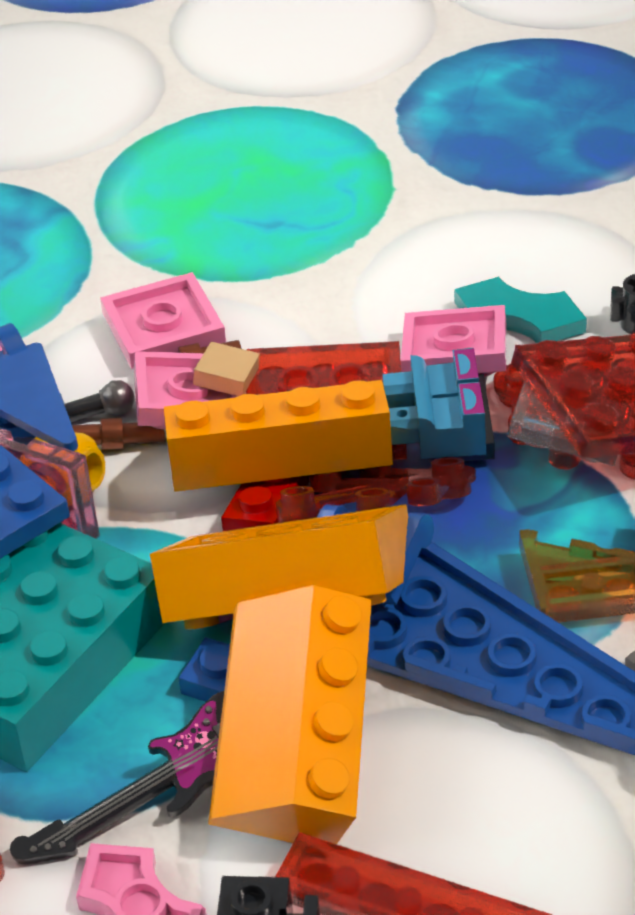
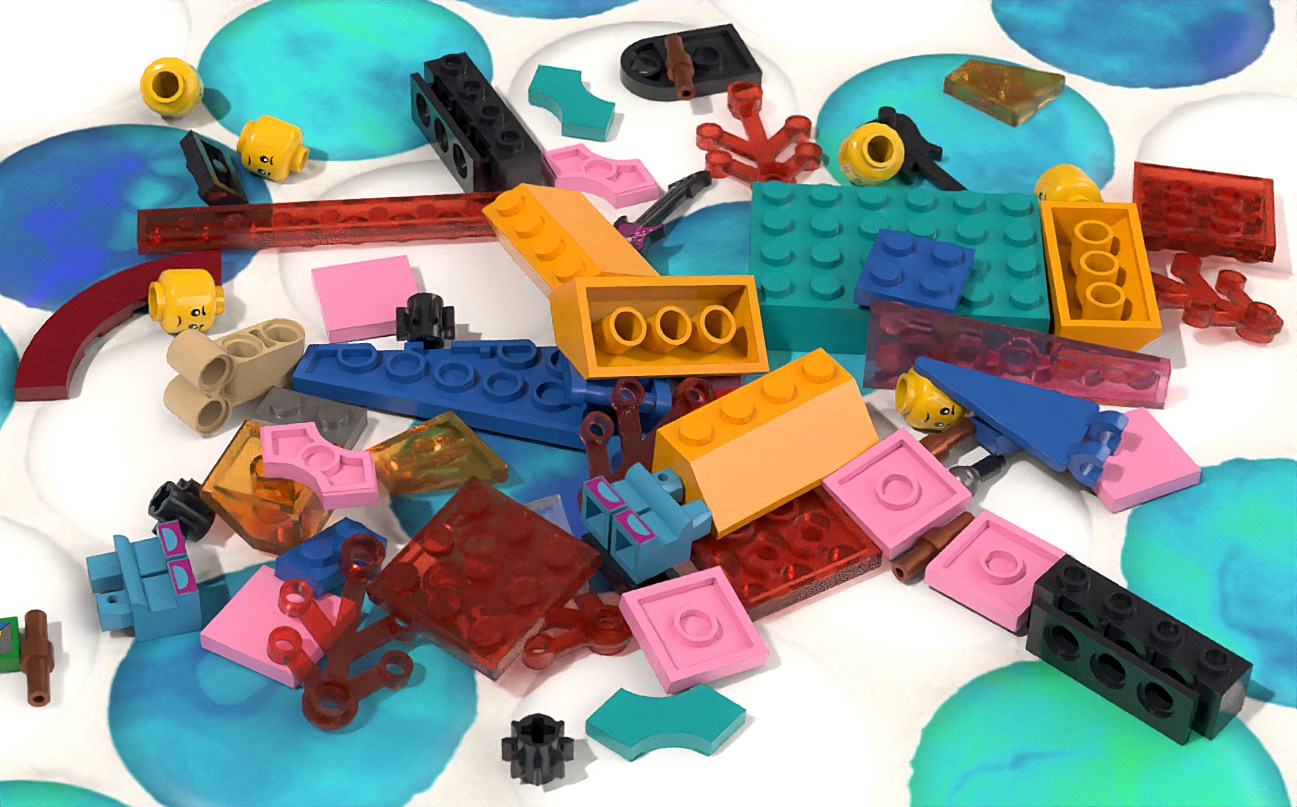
camera: 145 degrees right, 0 degrees up
tan tile [193,341,260,396] -> none
none -> bright pink tile [311,255,419,344]
none -> black gear [396,292,455,349]
none -> black brick [1025,554,1254,746]

